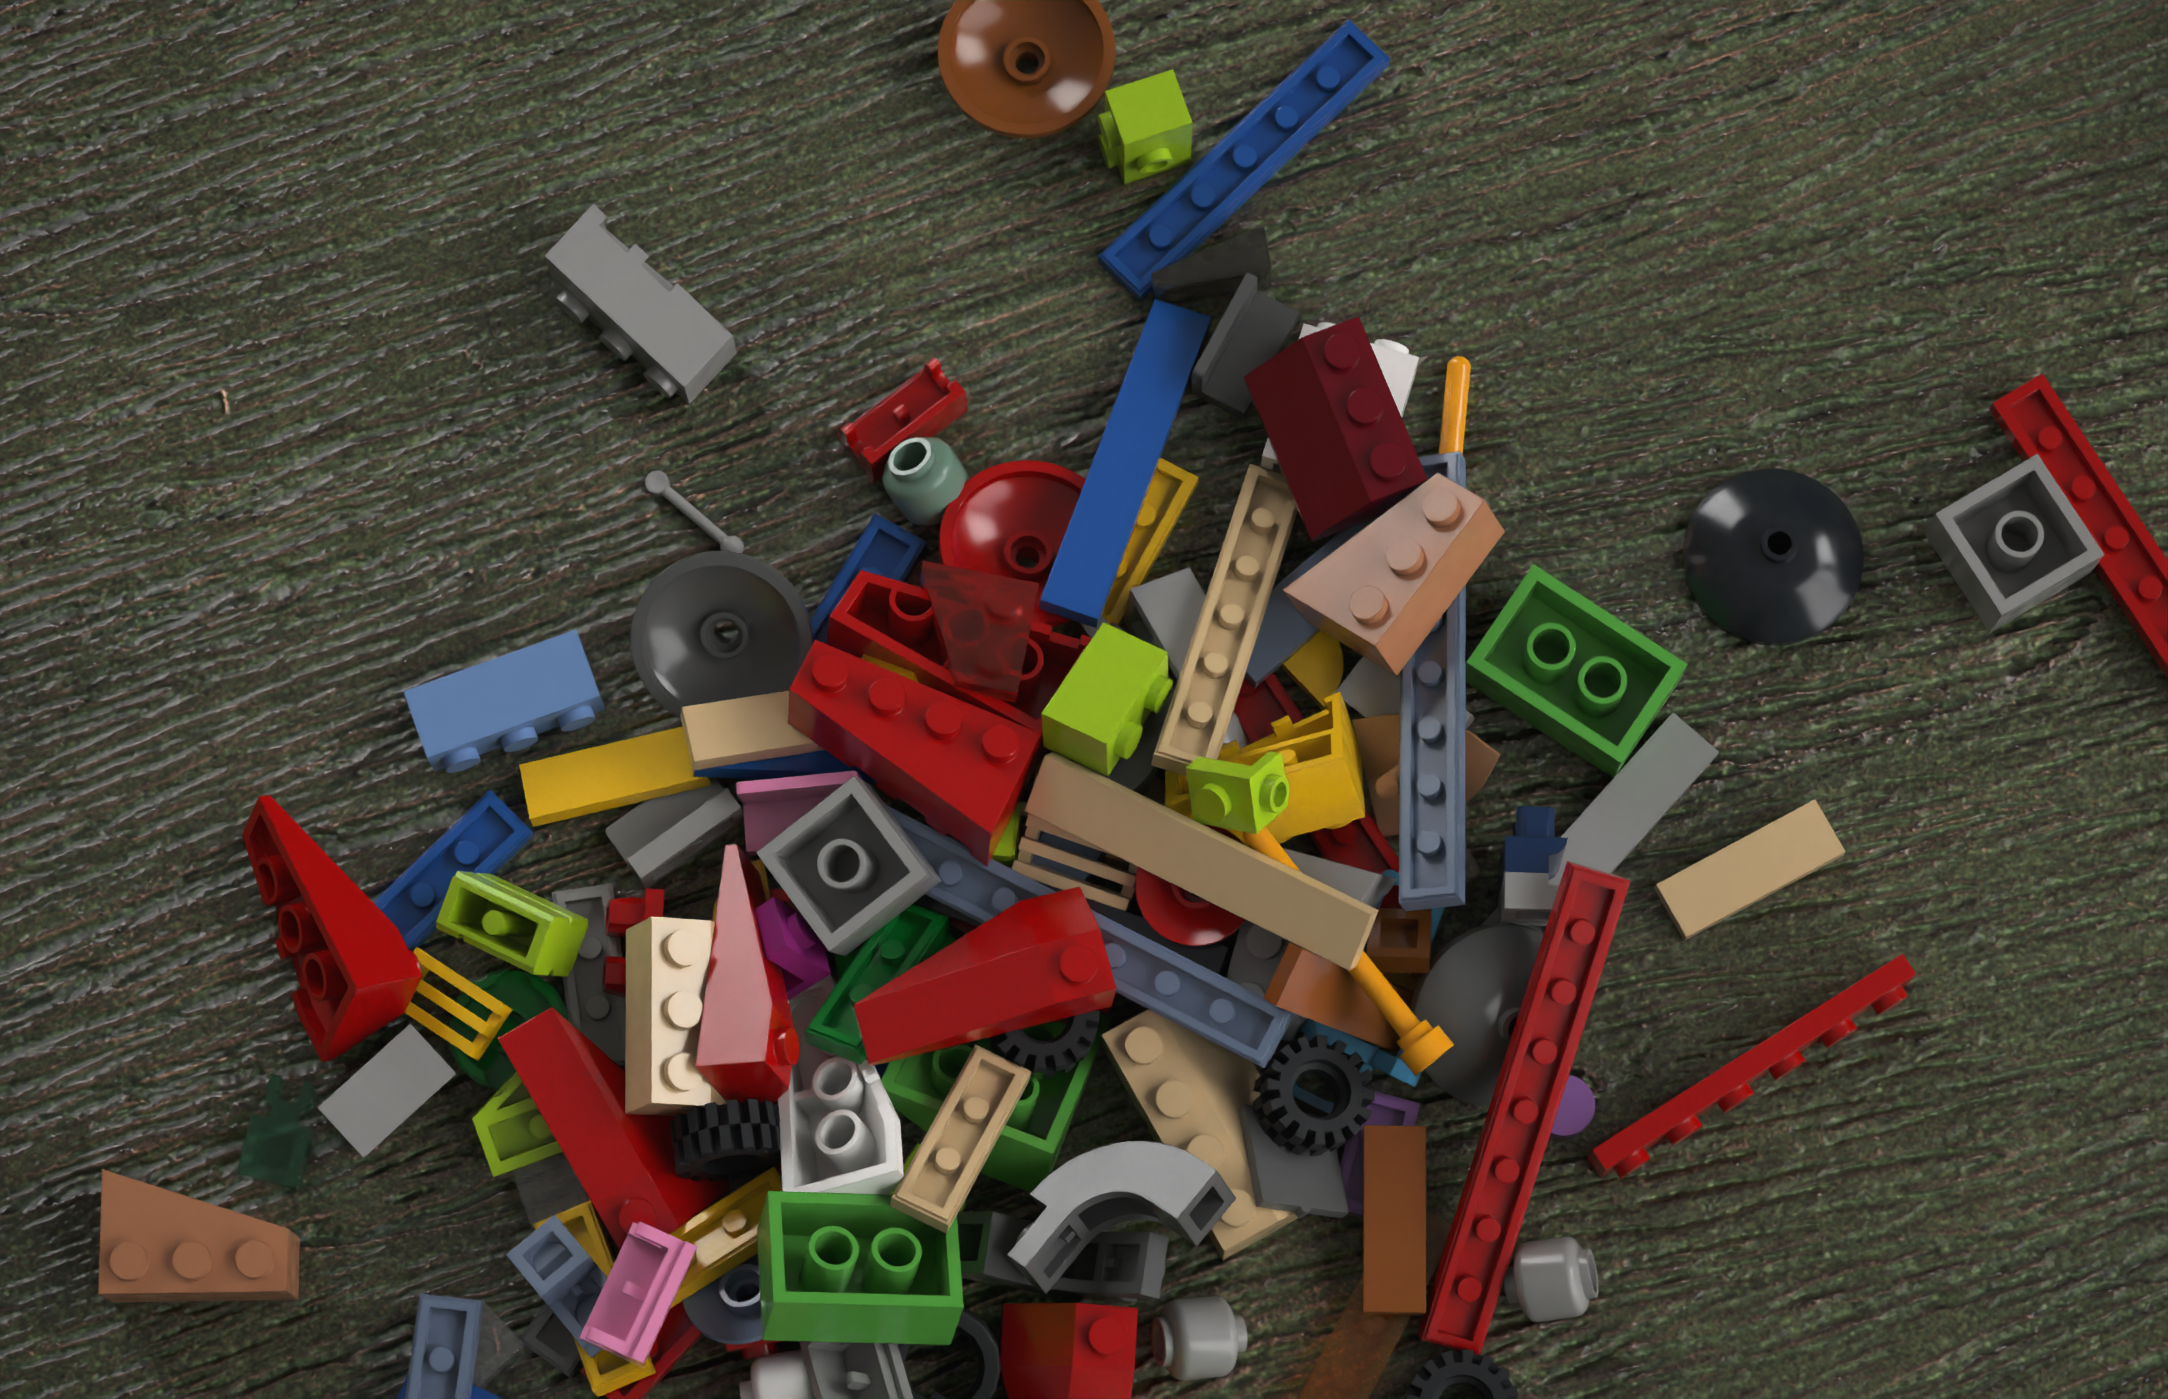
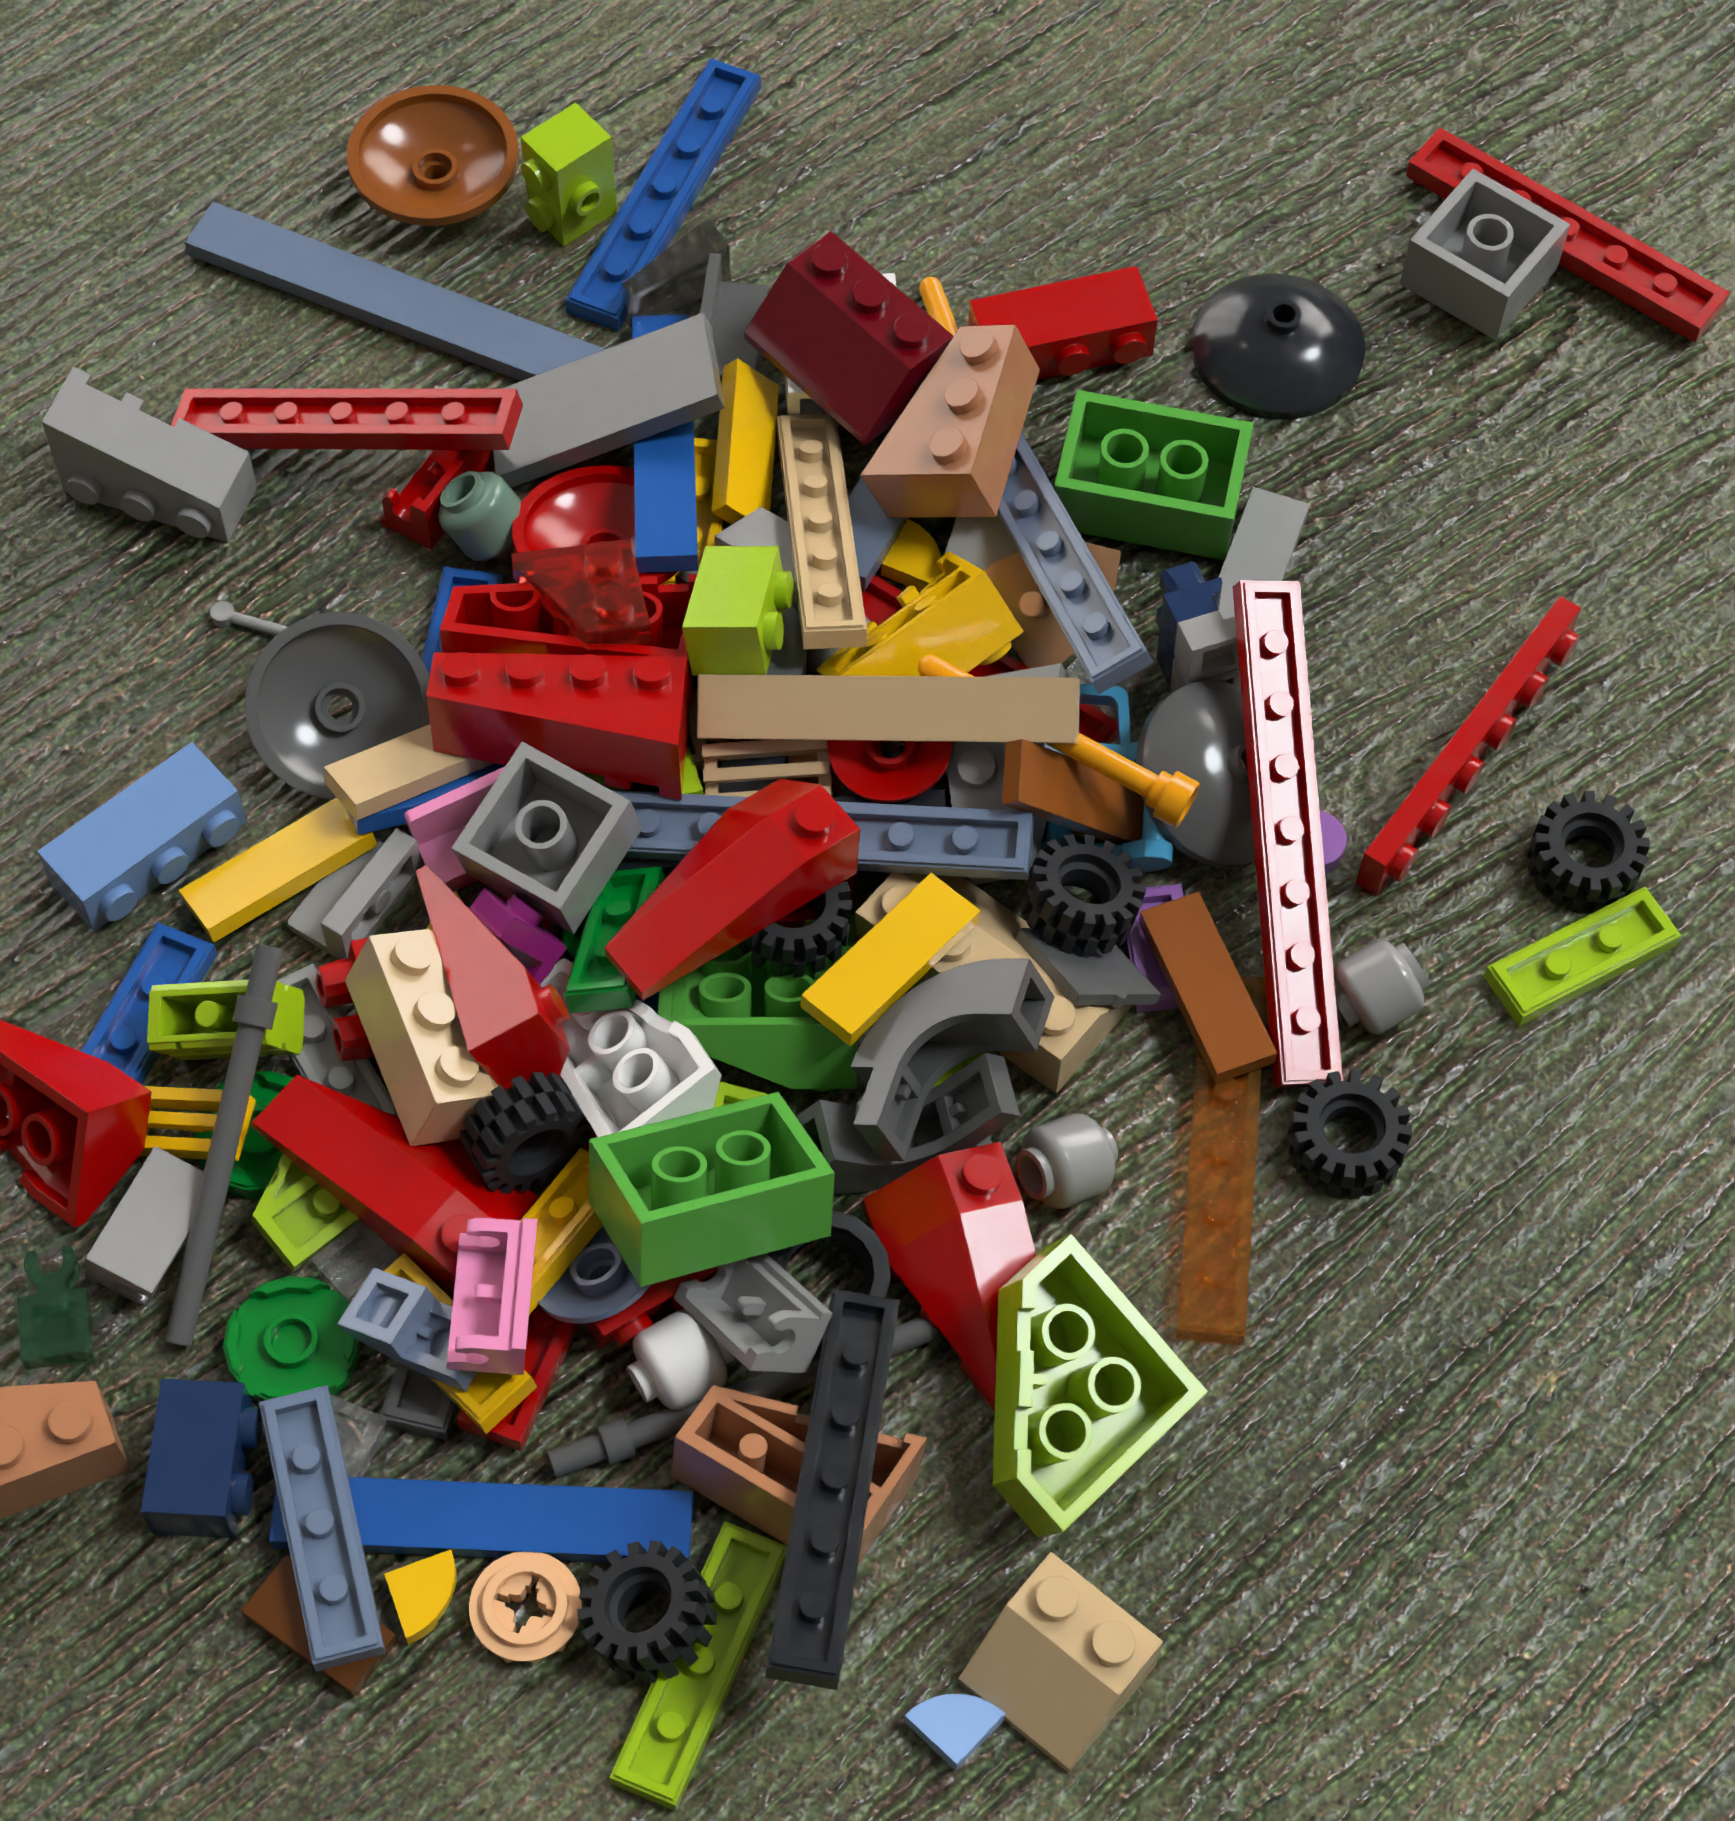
camera: 25 degrees left, 15 degrees down
tan tile [890,1044,1031,1234] -> none
lime bracket [1186,751,1290,834] -> none
reddish brown tile [1367,908,1432,978] -> none
tan tile [1654,799,1846,941] -> none
none -> dark blue brick [141,1378,262,1538]
none -> dark grey bar [164,944,283,1346]
none -> red plate [171,389,523,450]
none -> sand blue tile [185,202,605,381]
none -> green tile [223,1276,362,1403]
none -> tile [493,312,725,488]
none -> yellow tile [711,358,779,525]
none -> yellow tile [800,873,981,1046]
none -> red brick [968,266,1158,380]
none -> lime tile [1484,887,1682,1027]
none -> black tyre [1527,791,1650,913]

